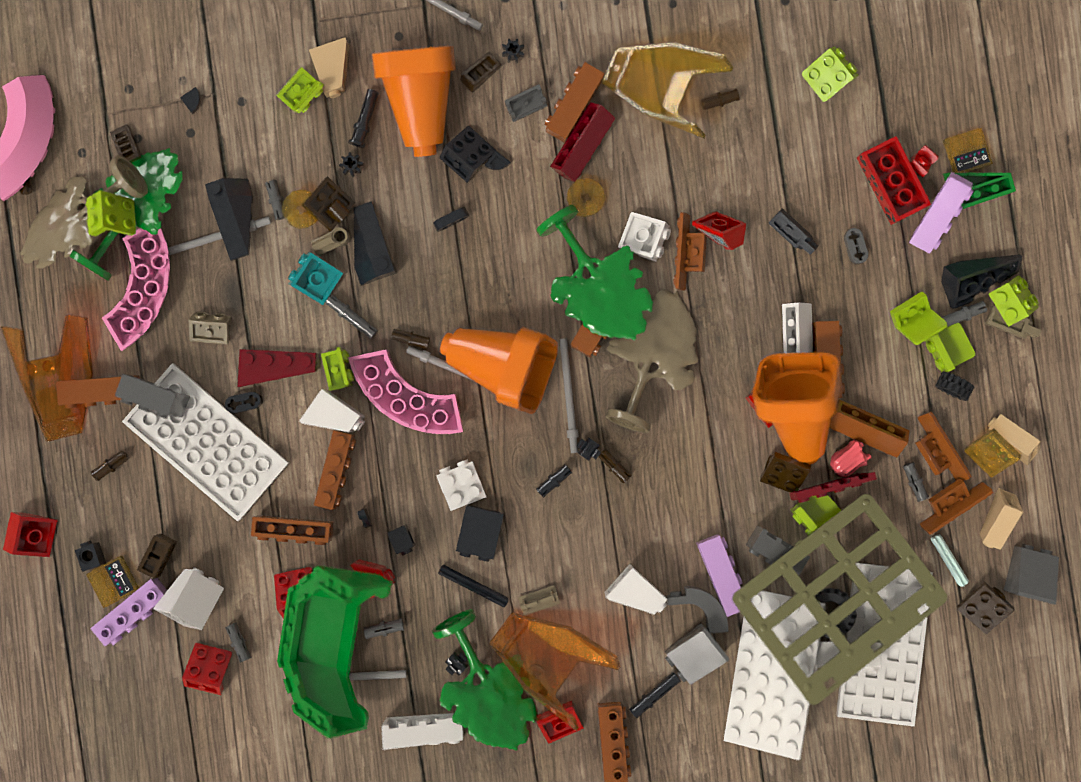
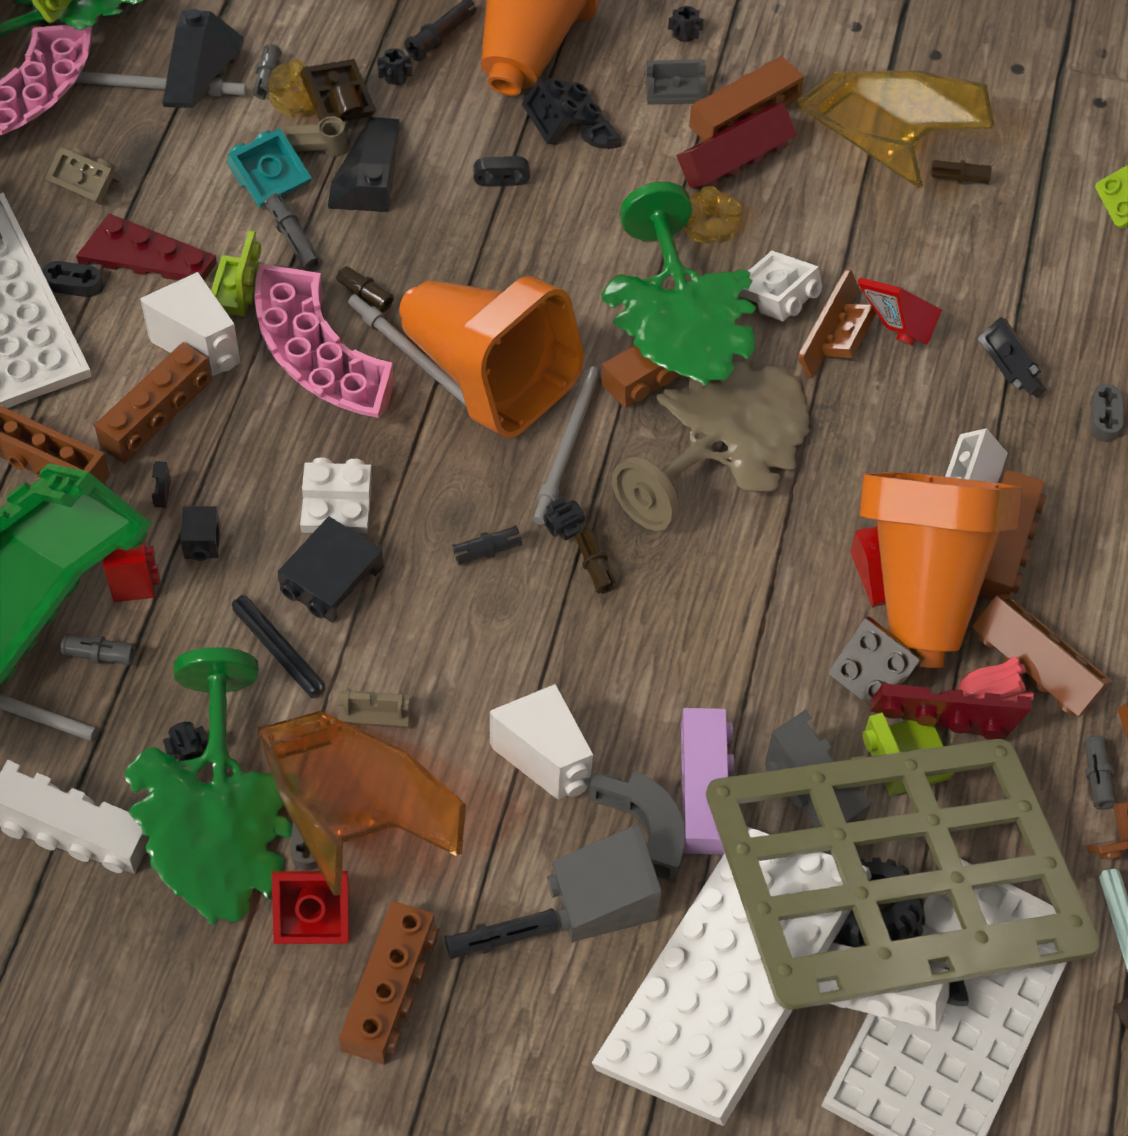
camera: 20 degrees right, 30 degrees down
dark brown slope [460,52,502,93] -> none

